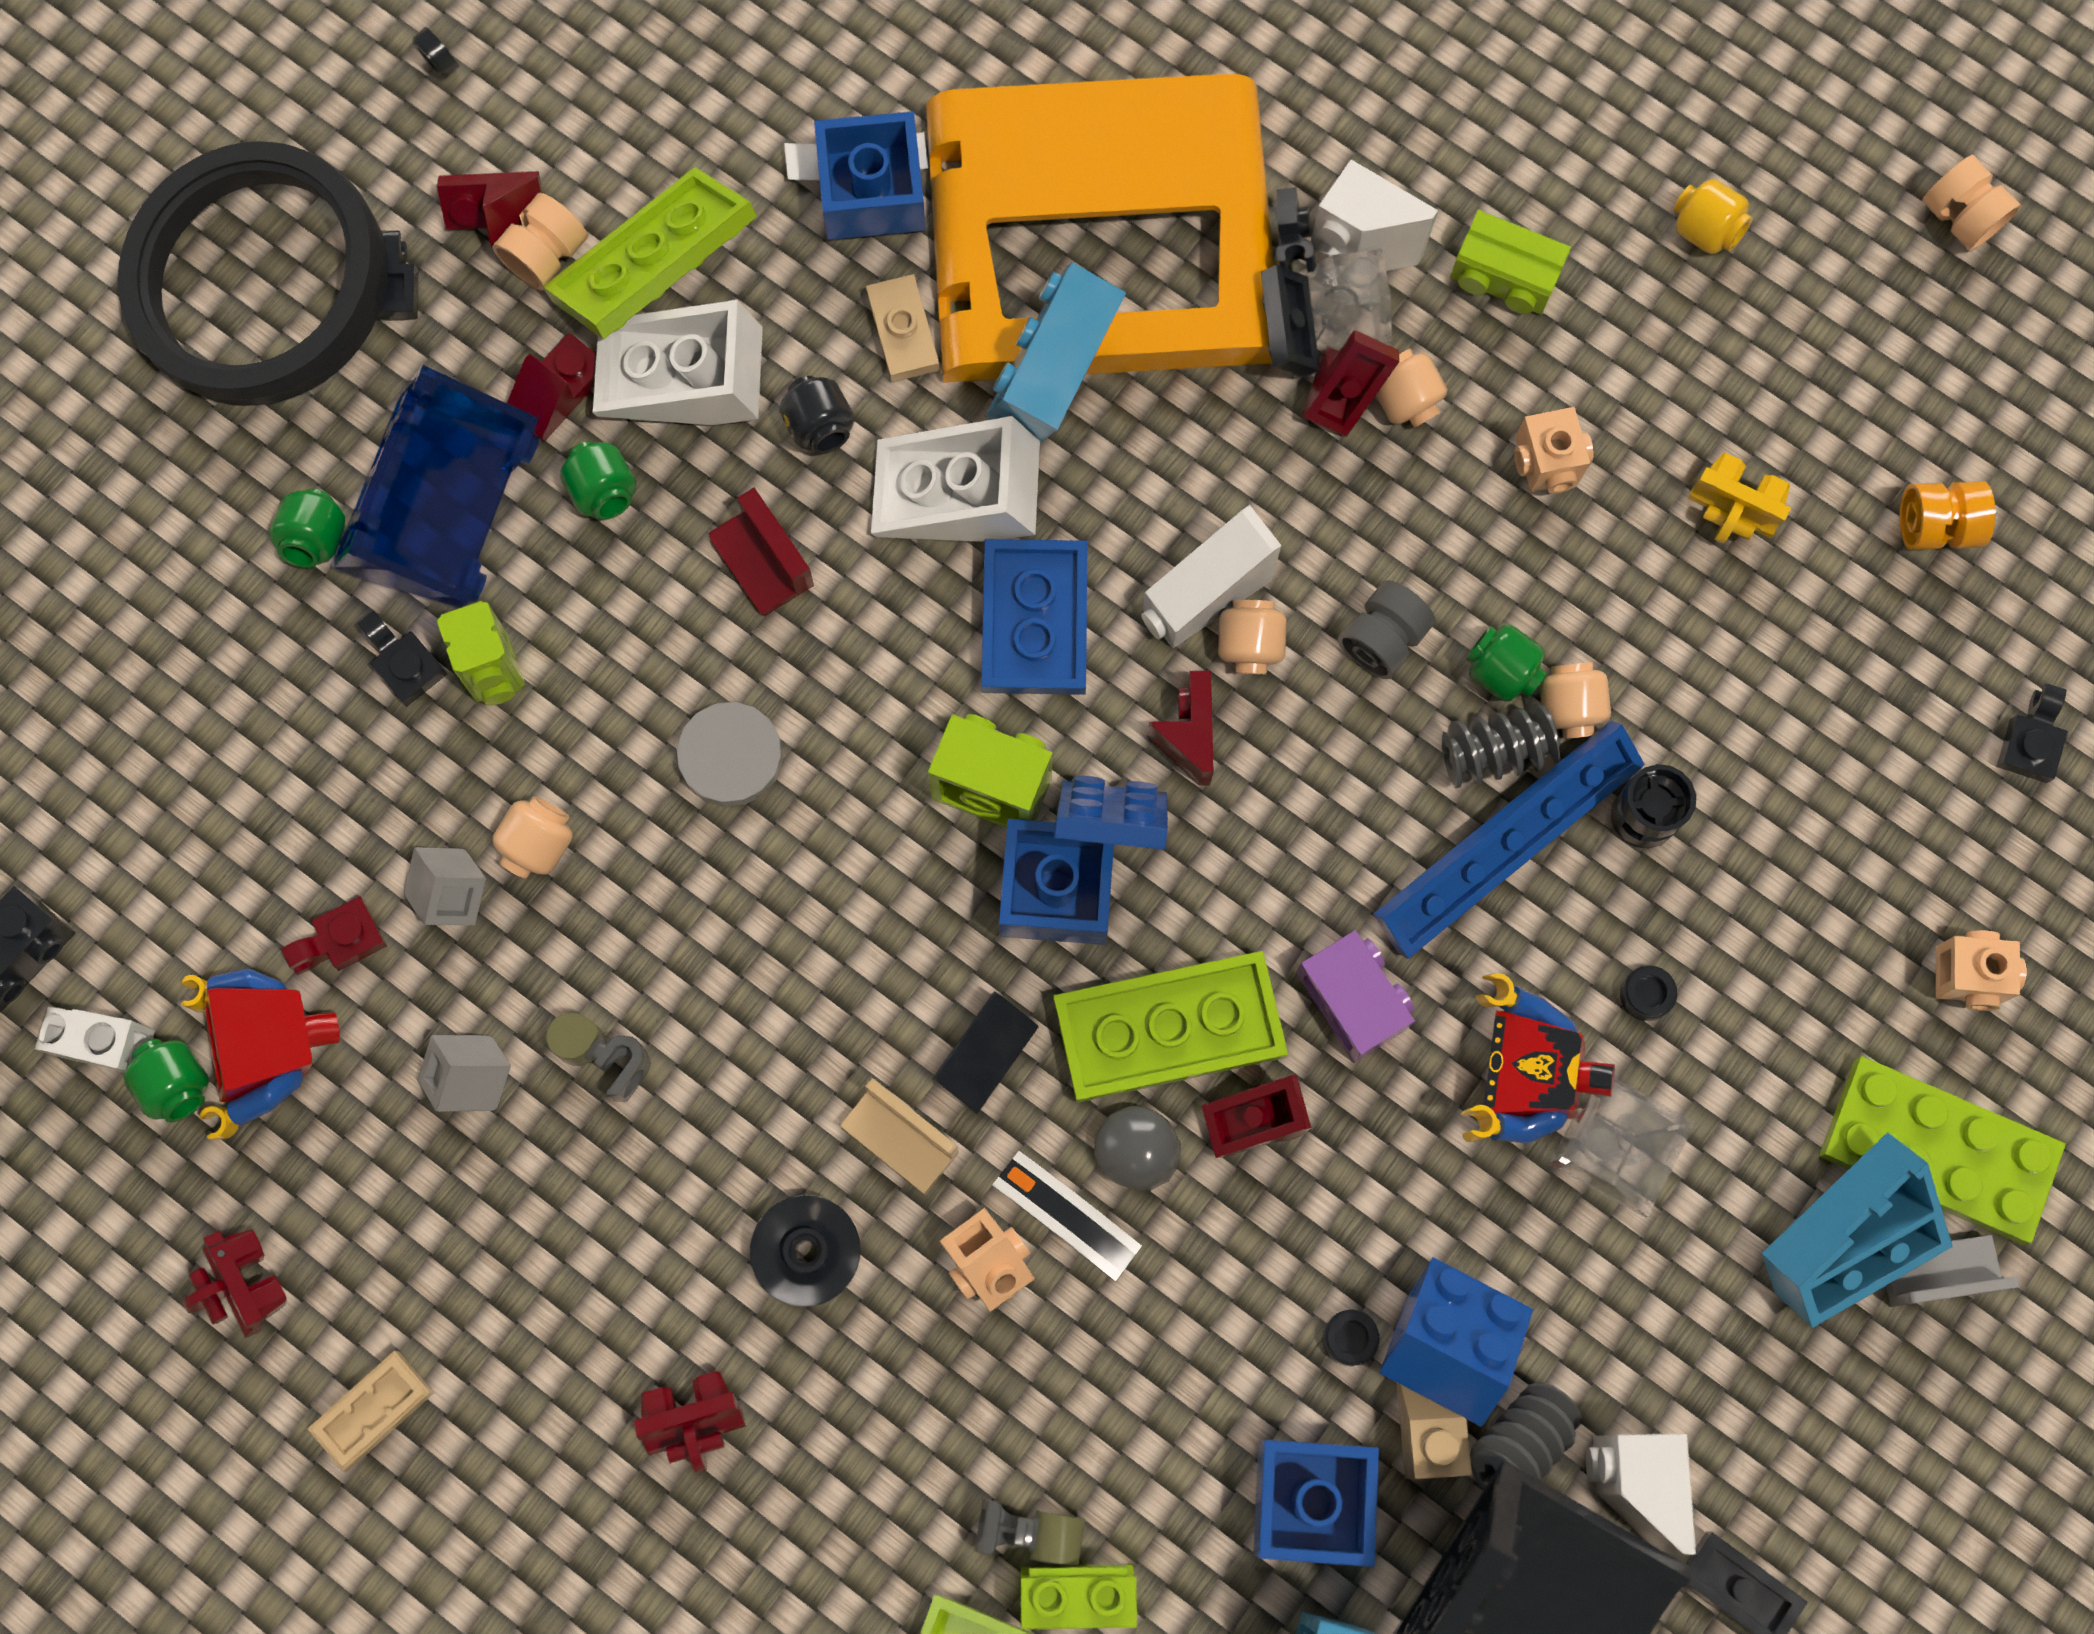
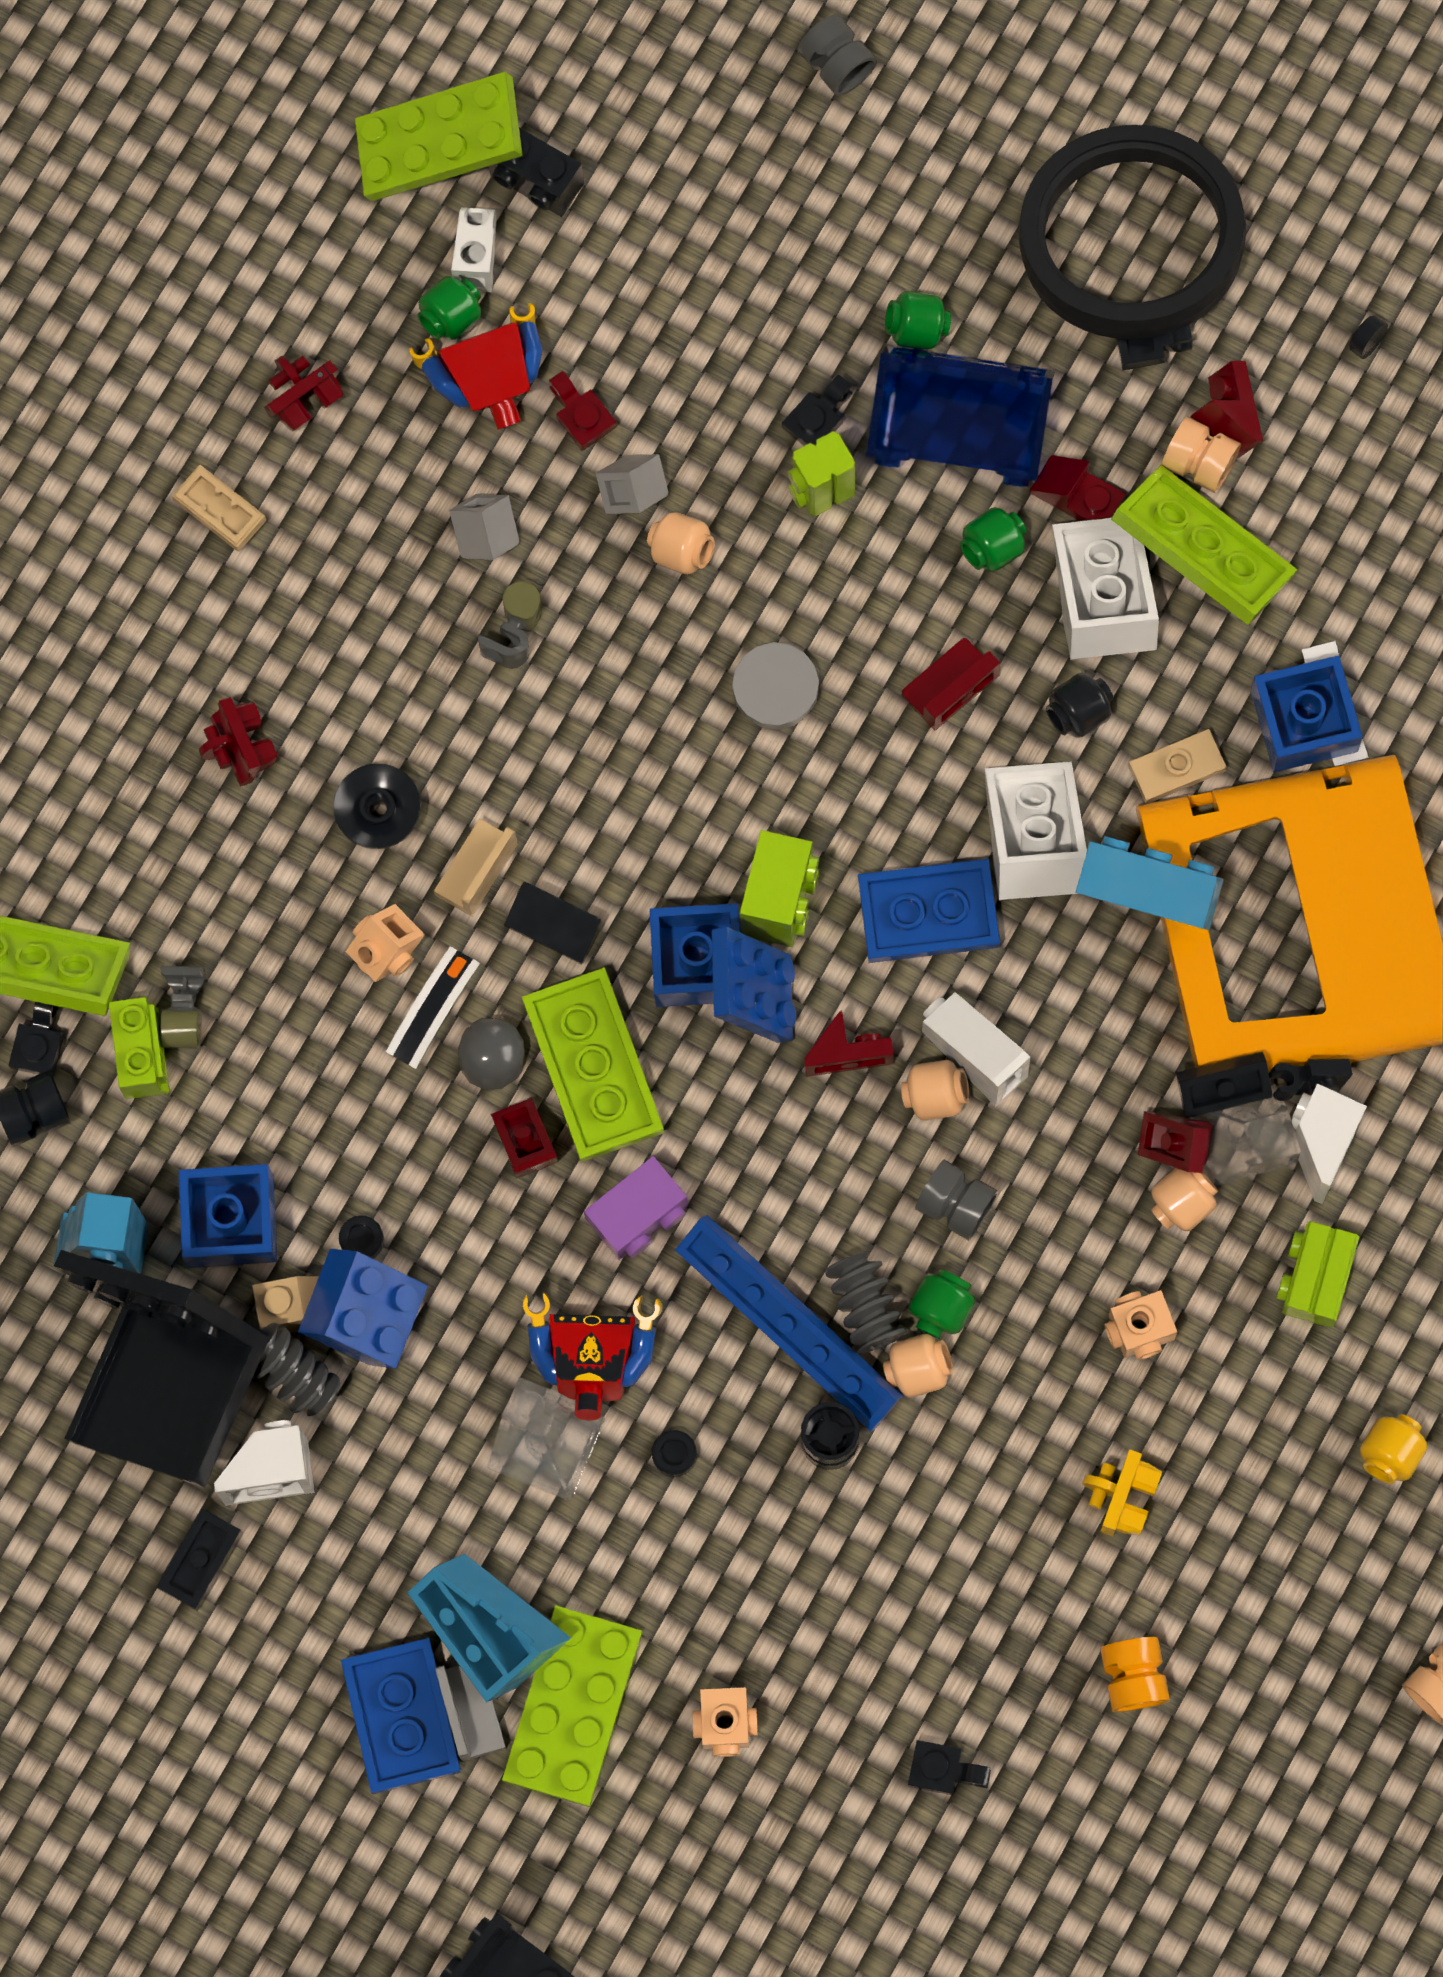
camera: 90 degrees right, 0 degrees up
none -> blue plate [341,1638,462,1795]

